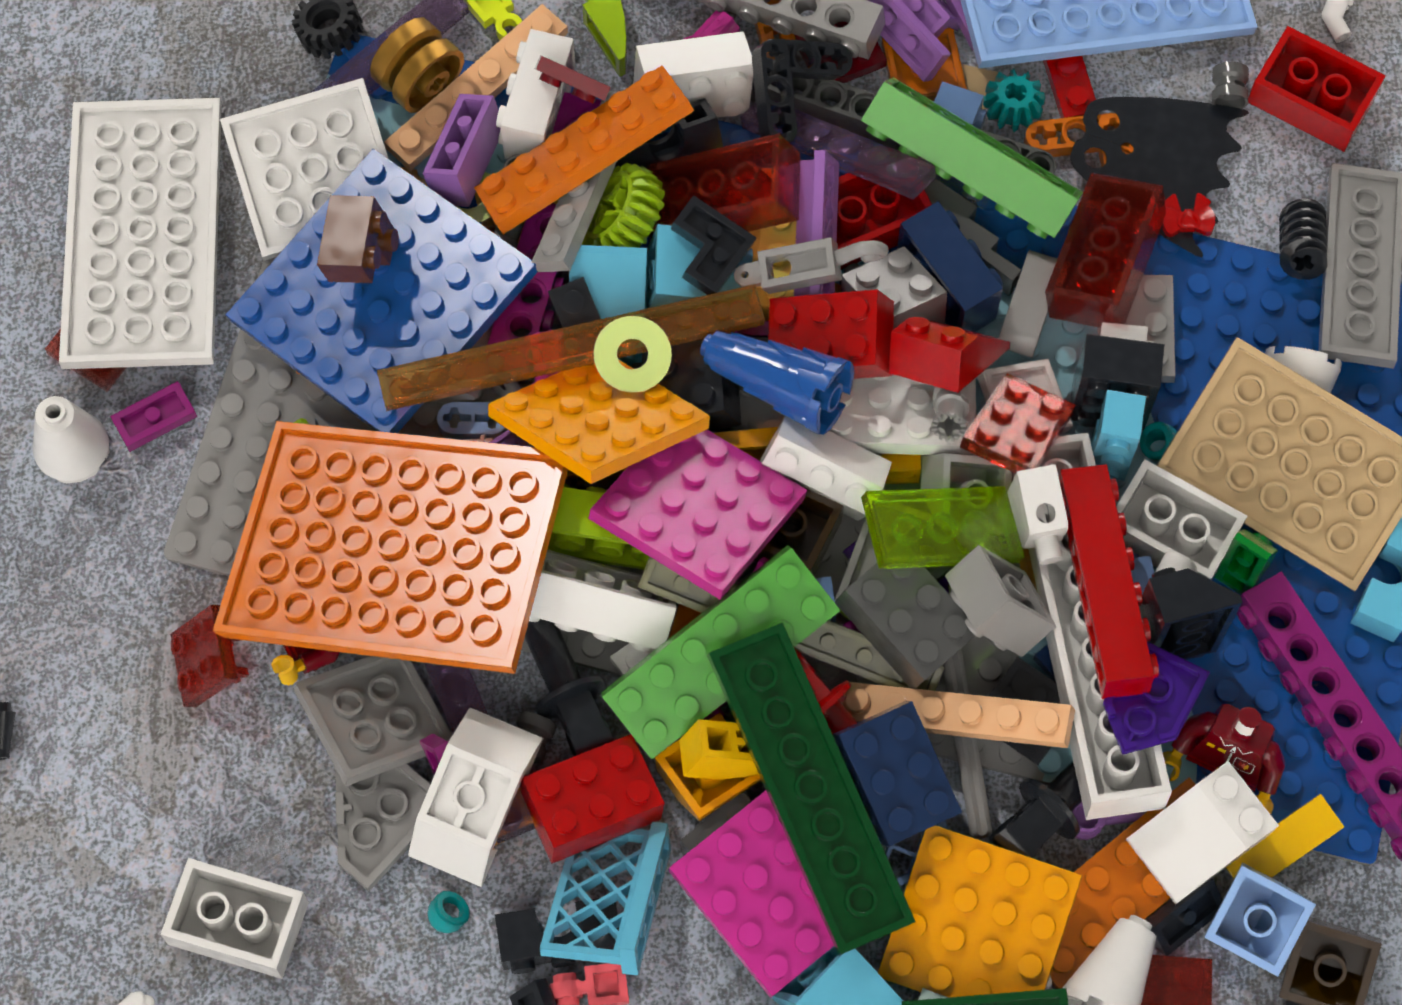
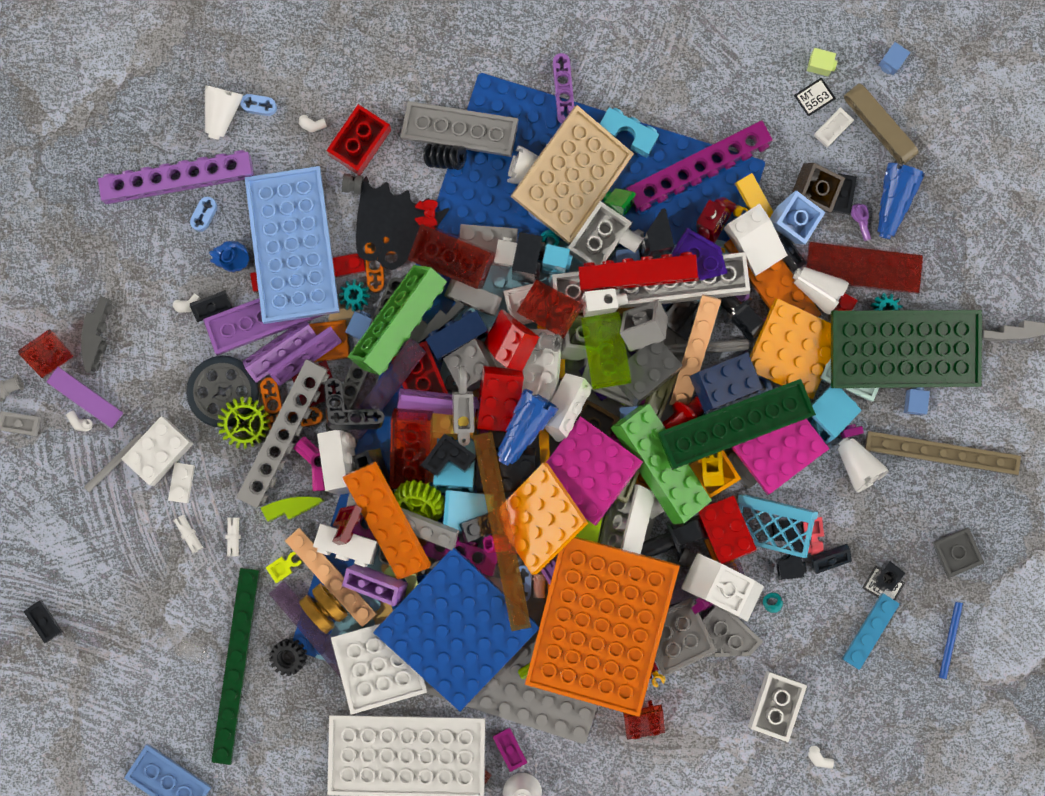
camera: 85 degrees left, 15 degrees up
brick [317,195,399,283] -> none
yellowish green piece [594,316,672,392] -> none

